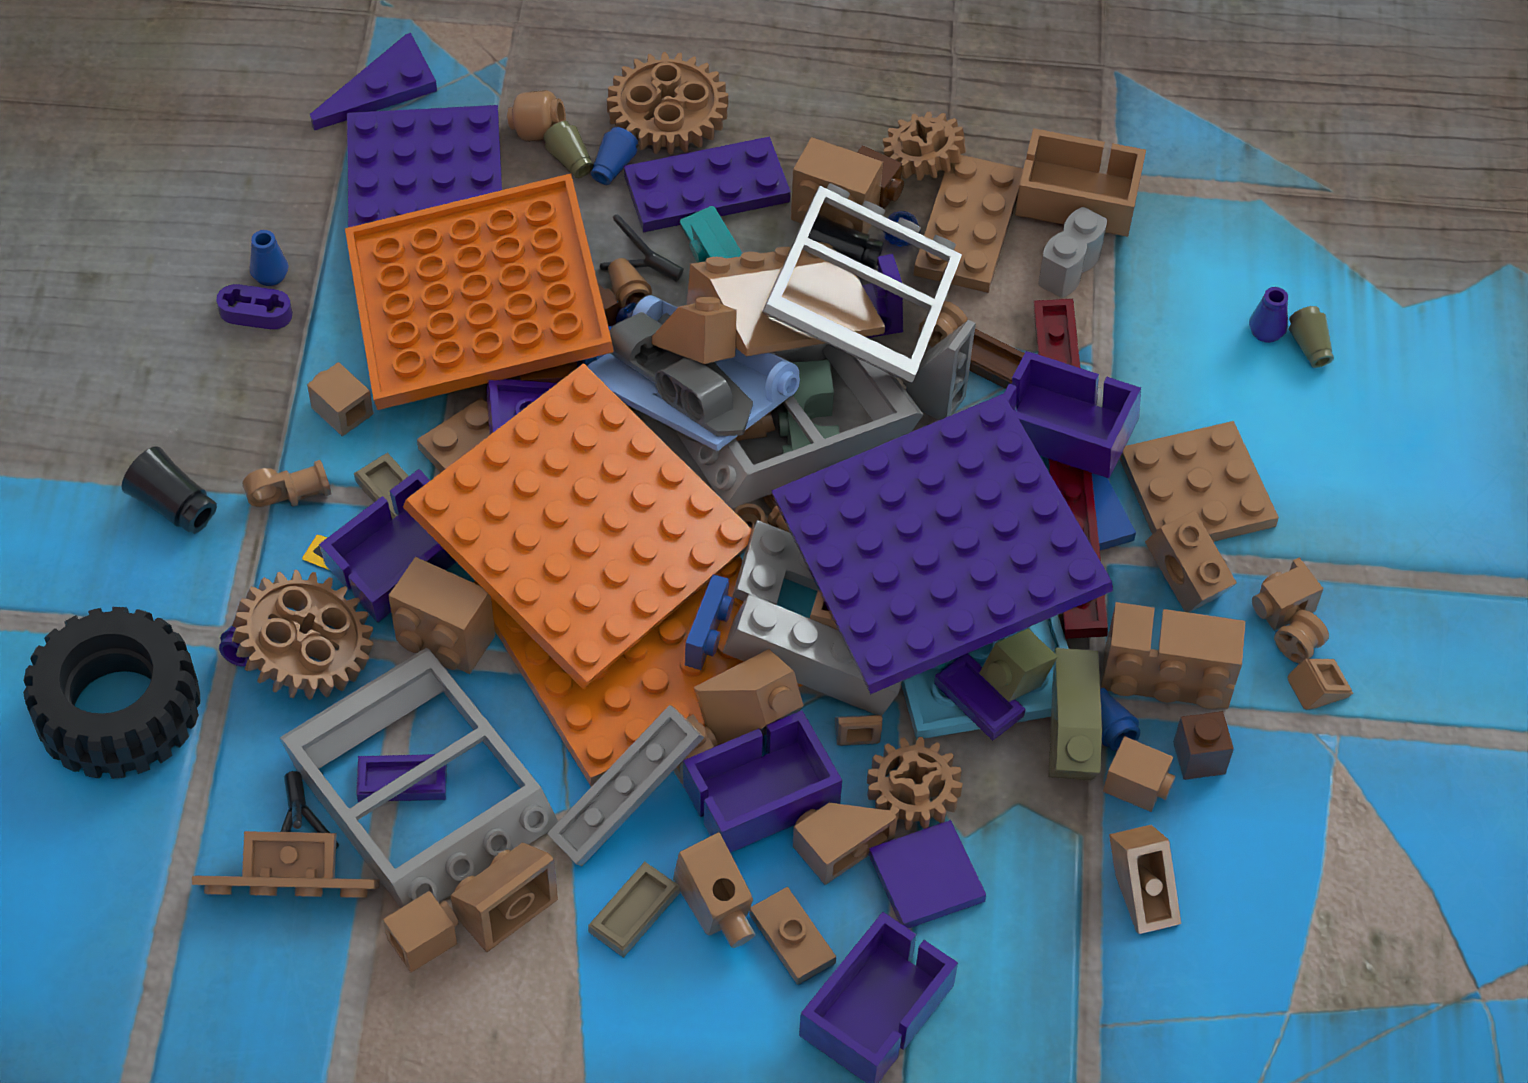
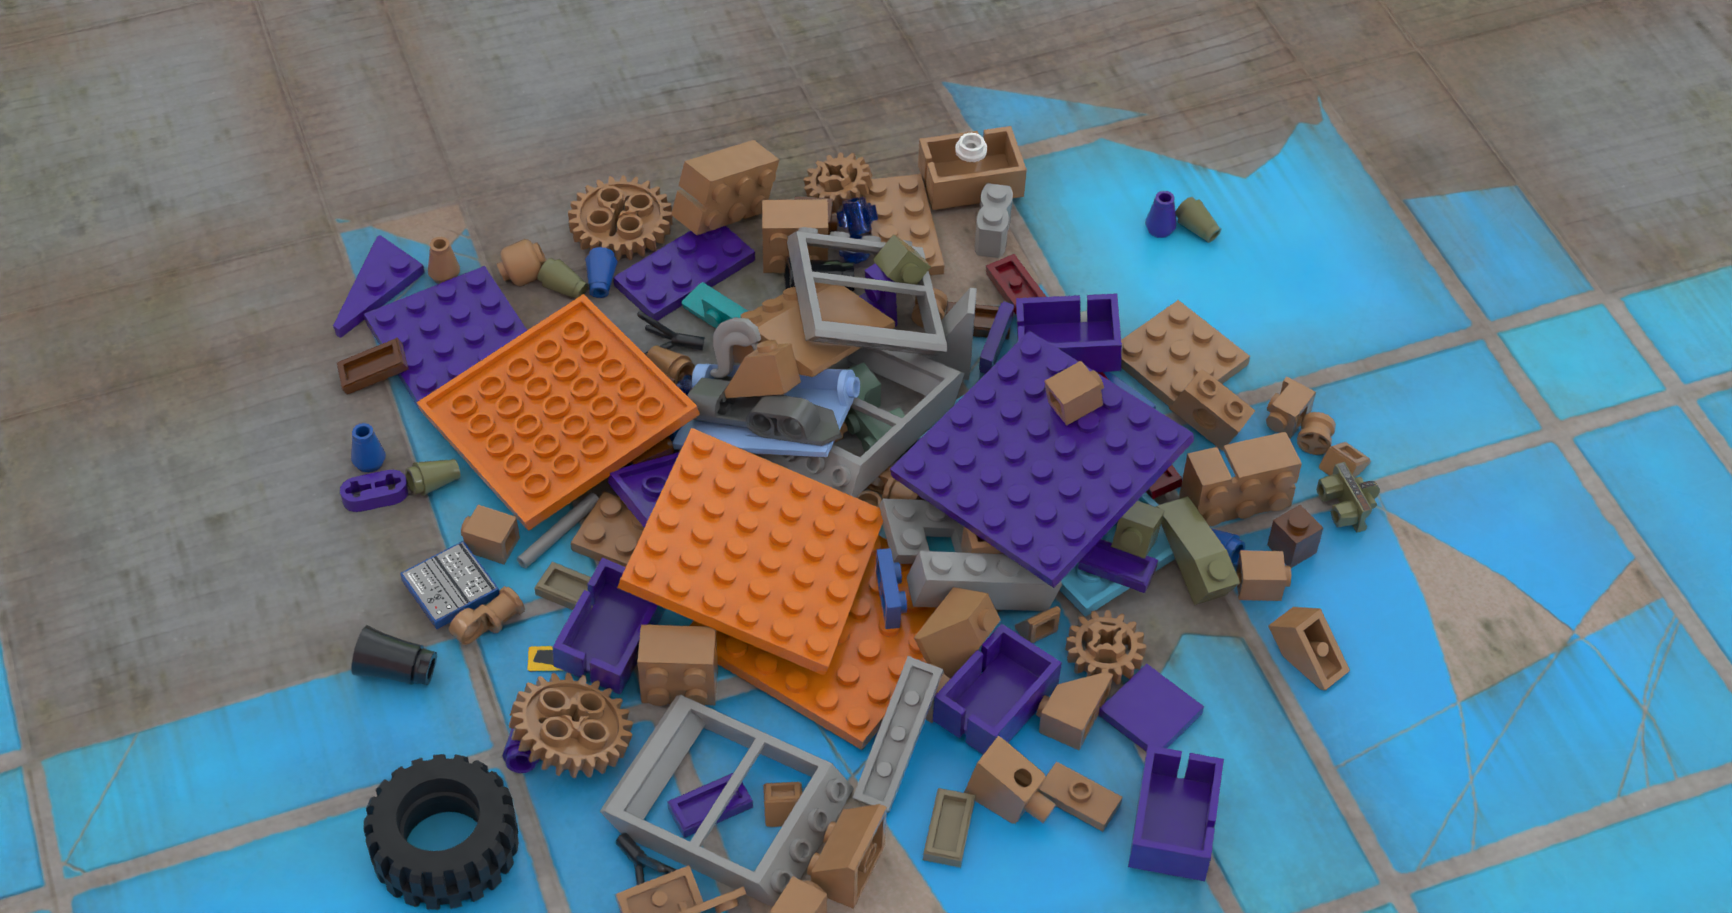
camera: 25 degrees left, 5 degrees down
none -> reddish brown tile [337,337,409,395]
none -> tile [400,541,500,630]
none -> olive cone [405,459,460,496]
none -> medium nougat cone [428,237,460,284]
none -> light grey piece [517,492,599,569]
none -> medium nougat piece [671,140,780,235]
none -> light grey piece [710,317,761,378]
none -> medium nougat slope [764,782,802,827]
none -> clear blue gear [836,197,878,235]
none -> olive brick [873,234,931,285]
none -> white plate [955,133,987,162]
none -> dark purple tile [979,301,1014,374]
none -> medium nougat brick [1044,361,1104,426]
none -> olive hips [1316,462,1380,533]

